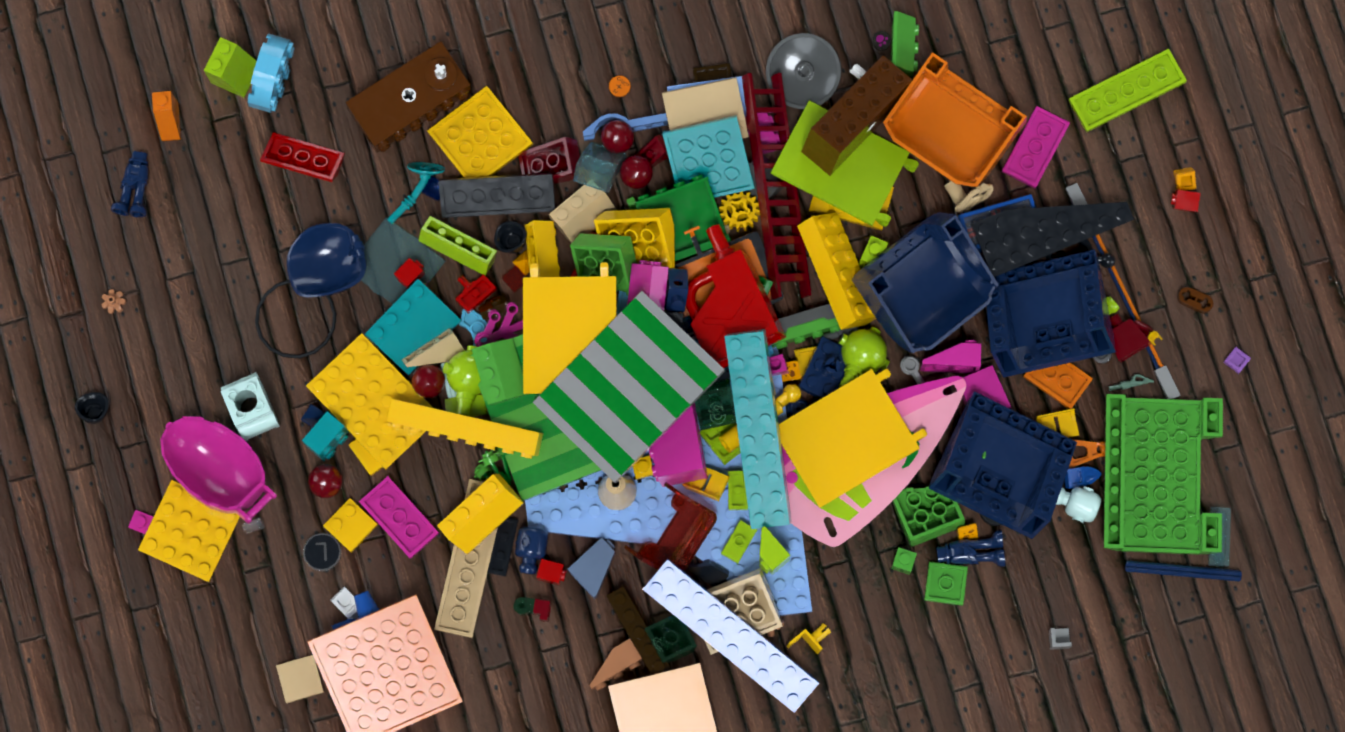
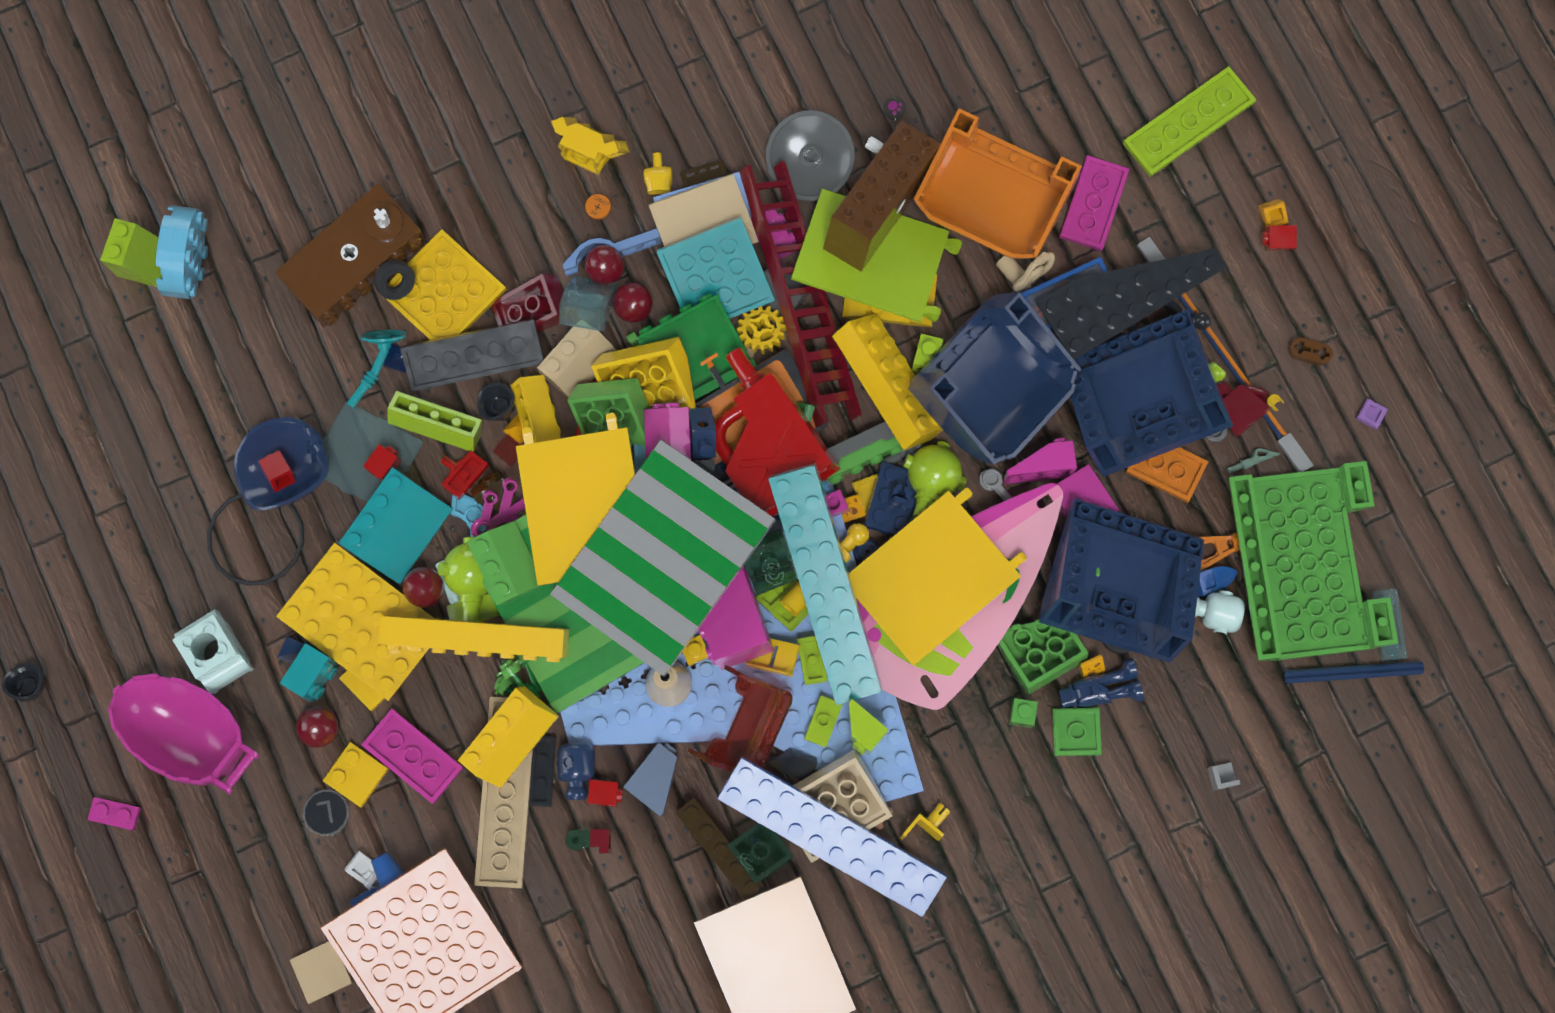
camera: 10 degrees left, 0 degrees up
nougat plant [102,289,126,314] -> none
dark blue piece [111,151,148,218] -> none
yellow plate [138,480,240,582] -> none
orange slope [152,91,181,141] -> none
clear tile [242,518,265,534] -> none
red slope [260,132,345,182] -> none
tan slope [402,329,465,367] -> none
nougat slope [589,639,642,691] -> none
dark red slope [636,135,668,167] -> none
bright green slope [891,11,919,78] -> none
yellow piece [1035,409,1079,438] -> none
none -> red brick [258,451,296,493]
none -> black tyre [374,260,415,301]
none -> yellow slope [551,117,630,175]
none -> yellow piece [644,152,673,195]

